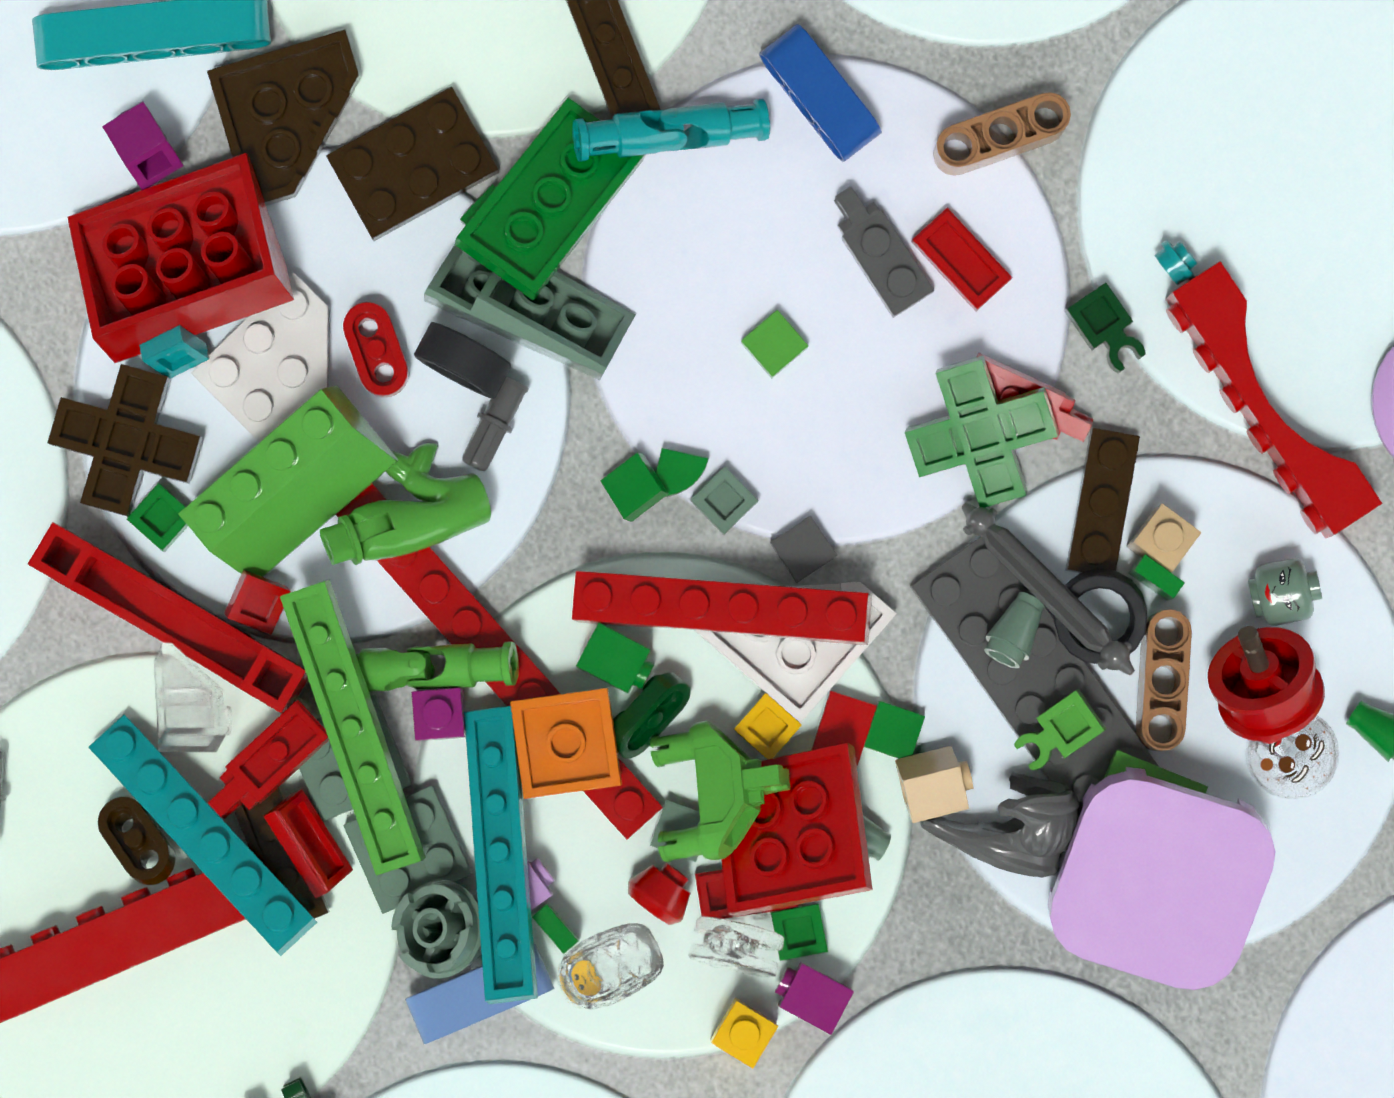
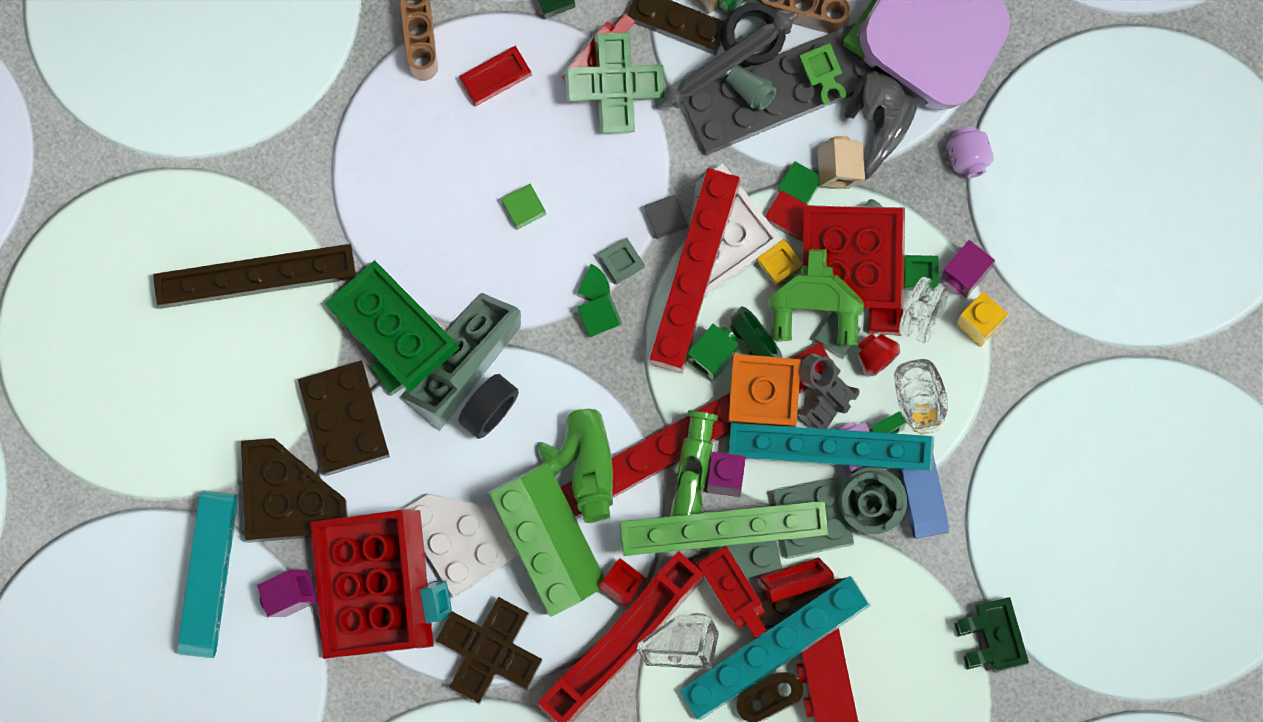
camera: 70 degrees left, 10 degrees down
green tile [126,483,188,552] -> none
red plate [343,302,409,398] -> none
dark grey axle [462,376,529,472] -> none
teal piece [572,98,770,162] -> none
blue beam [759,24,882,162] -> none
dark grey hinge [834,187,935,318] -> none
none -> dark grey piece [797,354,860,429]
none -> lavender head [947,127,994,178]

